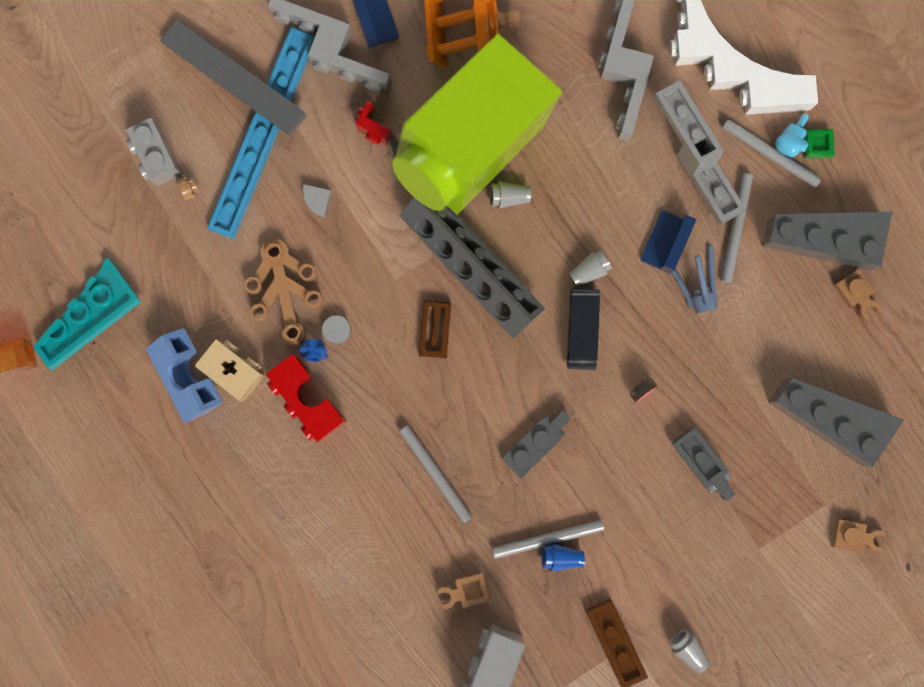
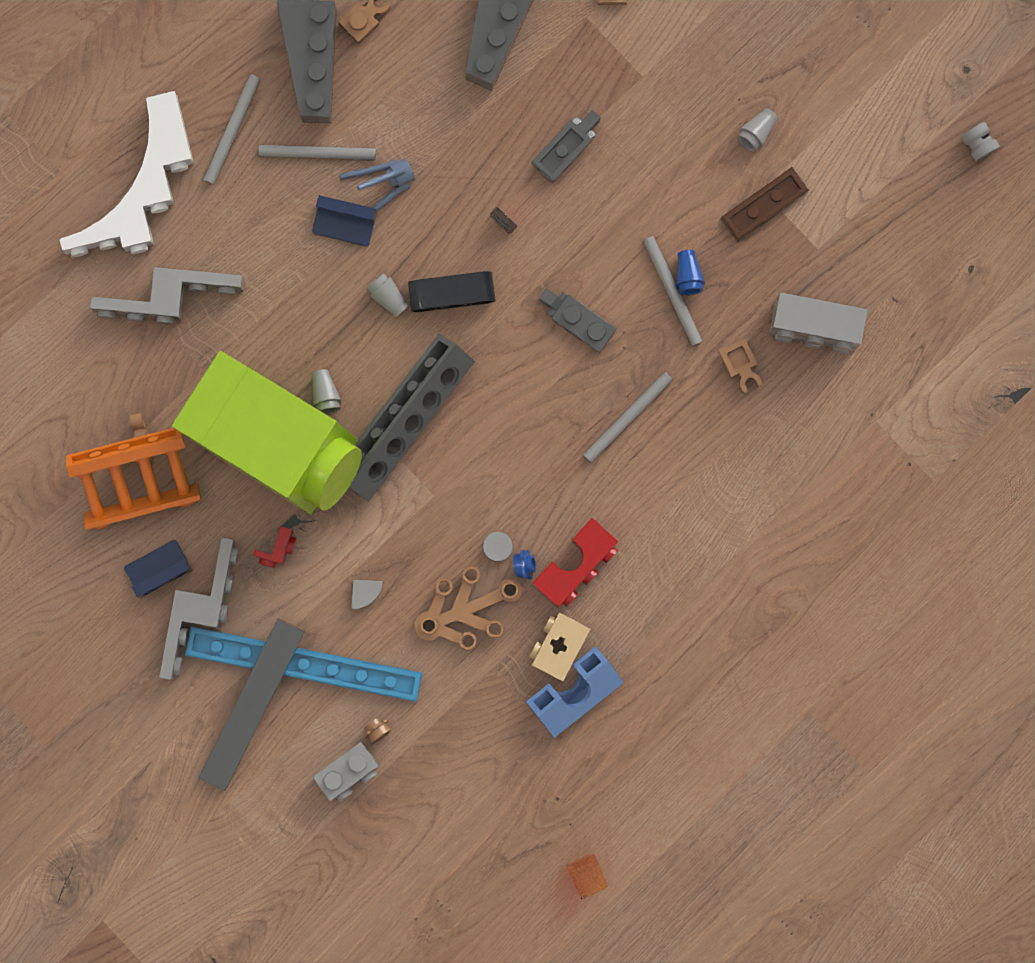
camera: 105 degrees left, 0 degrees up
teal wing [33,257,142,371] -> none
reddish brown tile [419,300,451,359] -> none
light grey bracket [654,80,746,225] -> none
medium azure piece [775,114,809,157] -> none
green tile [804,129,835,159] -> none

